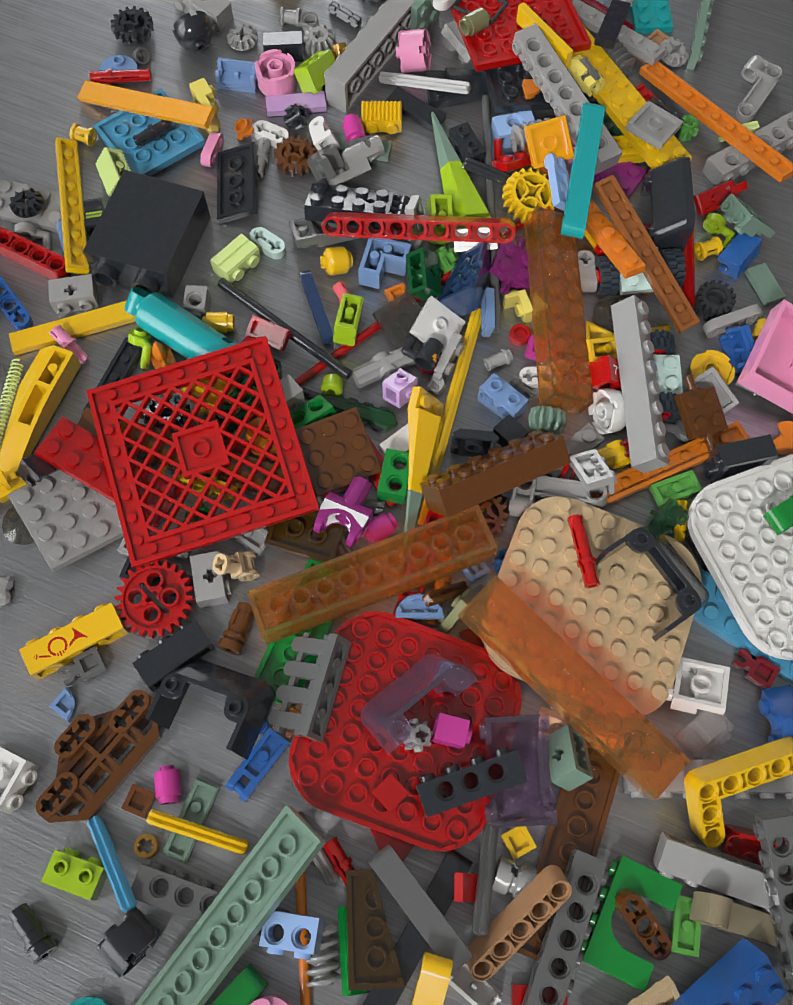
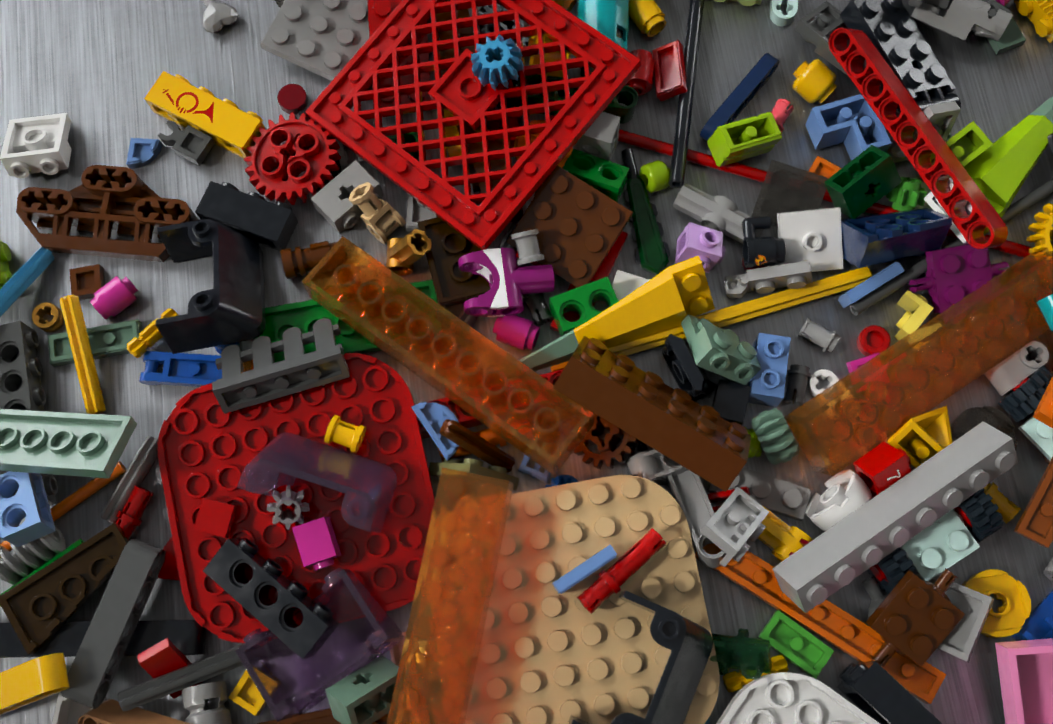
camera: 65 degrees right, 5 degrees up
none -> yellow axle [127,308,179,358]
none -> dark red tile [277,84,308,114]
none -> yellow bush [324,415,366,453]
none -> pearl gold piece [386,229,432,276]
none -> dark azure gear [471,34,524,90]
none -> light grey bush [511,229,545,265]
none -> medium blue tile [552,544,617,594]
none -> sand green plate [681,314,761,385]

